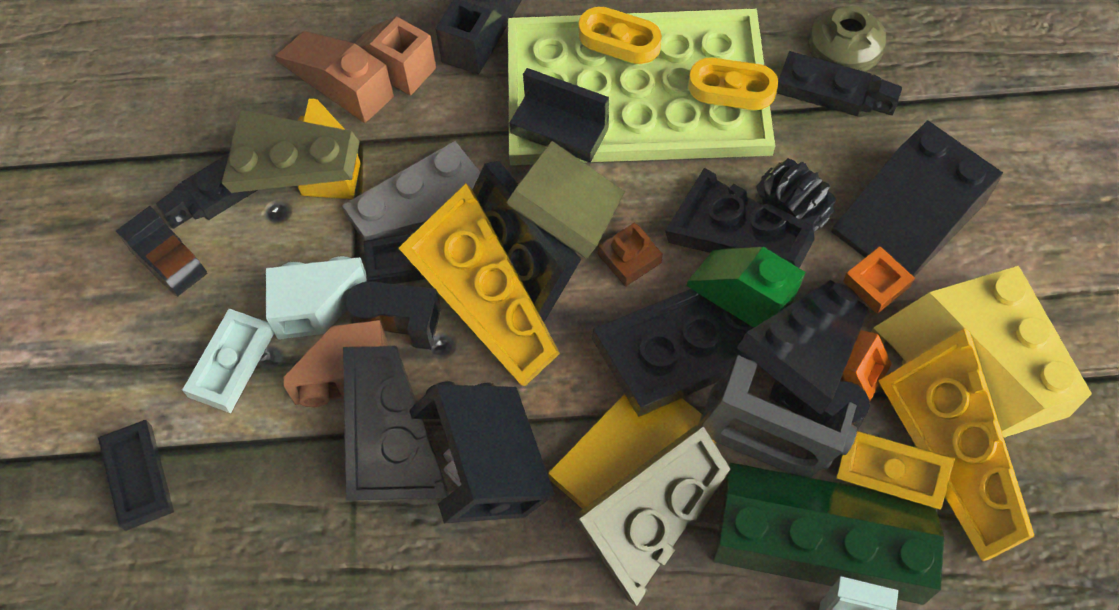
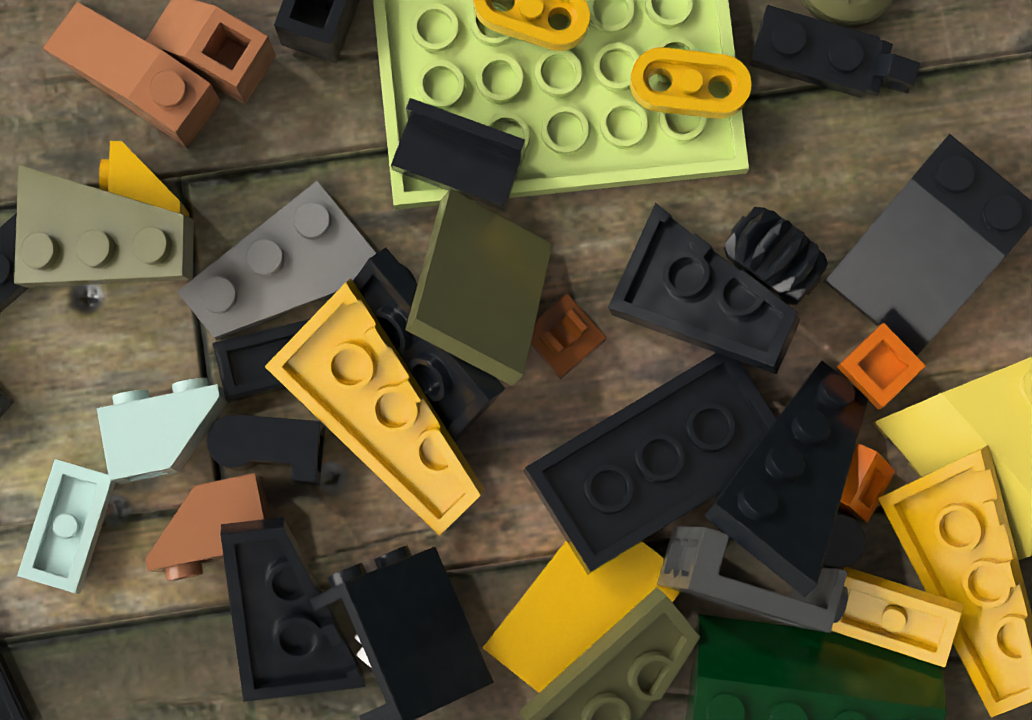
camera: 10 degrees left, 20 degrees up
green slope [686,247,806,328] -> none

